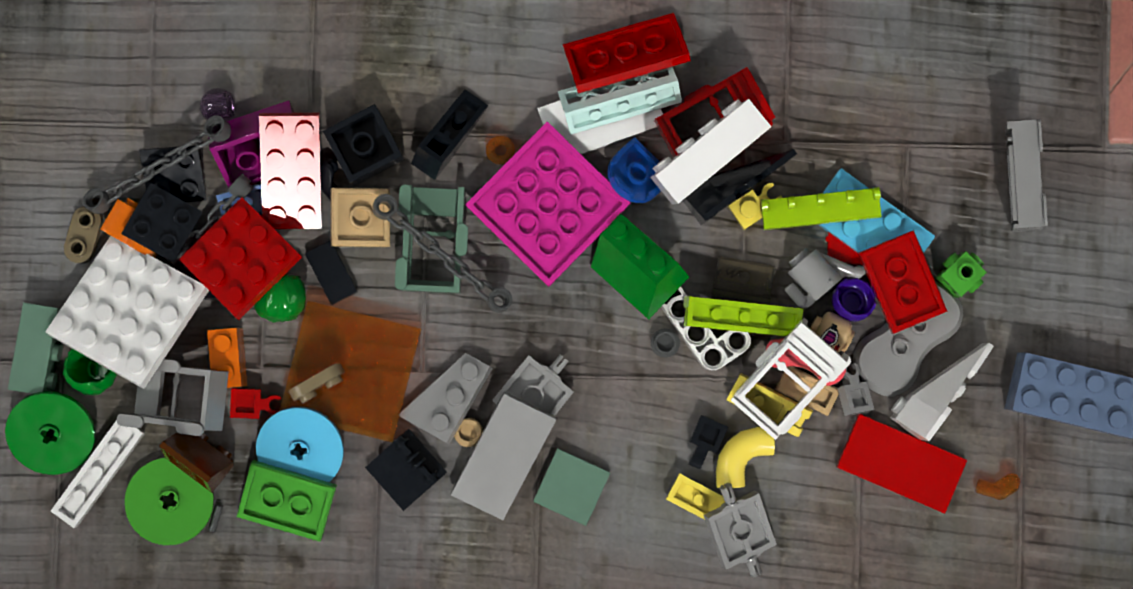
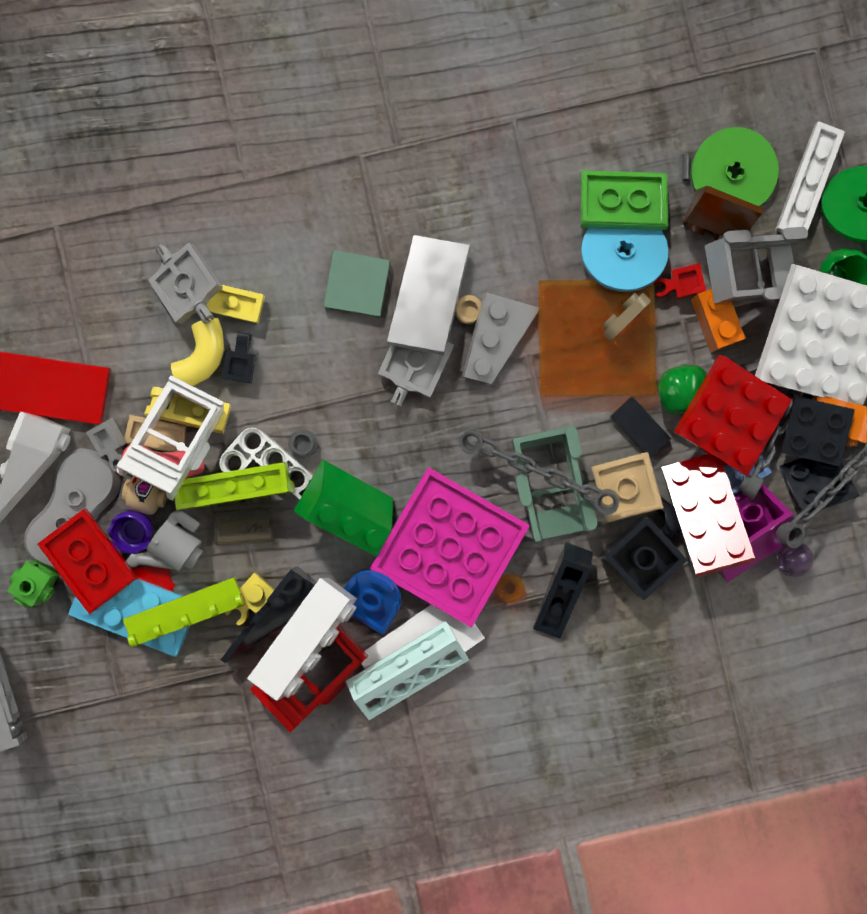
camera: 165 degrees right, 0 degrees up
black hinge [365,429,447,511] -> none
red plate [563,13,691,93] -> none

